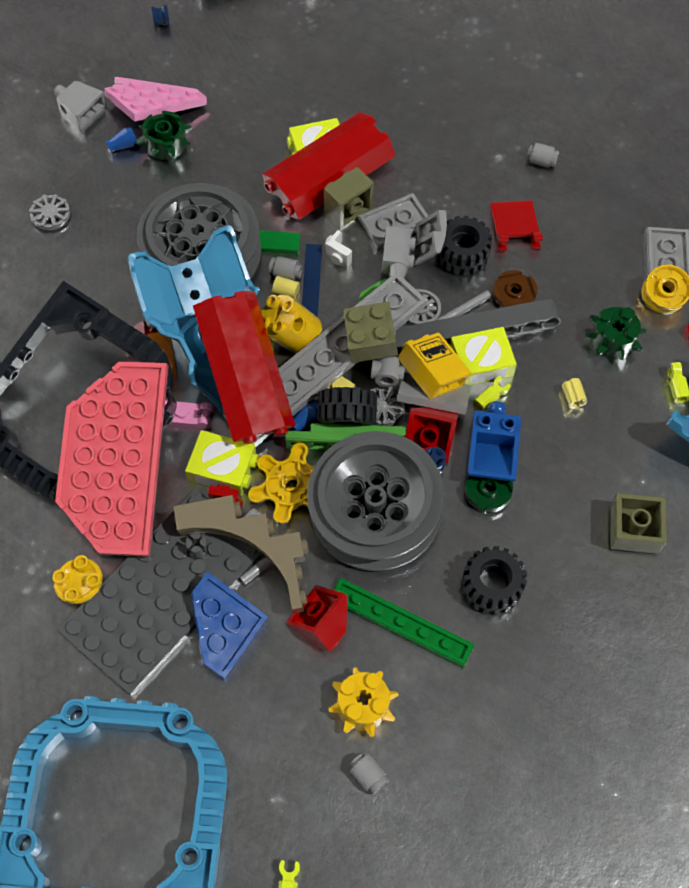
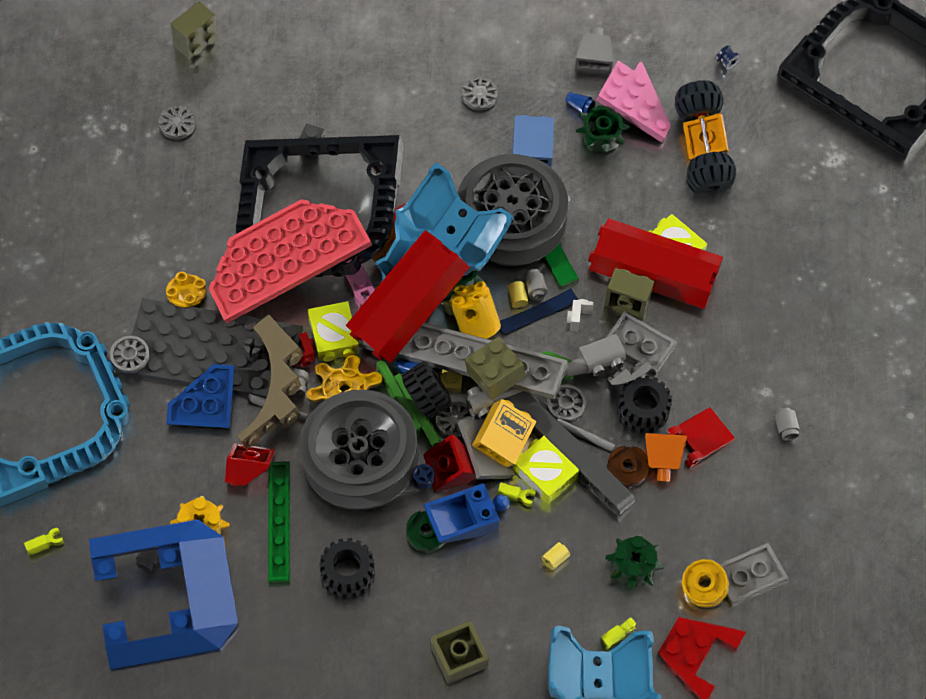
camera: 60 degrees right, 0 degrees up
none -> blue slope [89,519,238,670]
none -> light grey wheel [110,336,149,373]
none -> medium blue brick [513,115,554,167]
none -> orange torso [645,433,687,481]
none -> black plate [675,80,737,192]

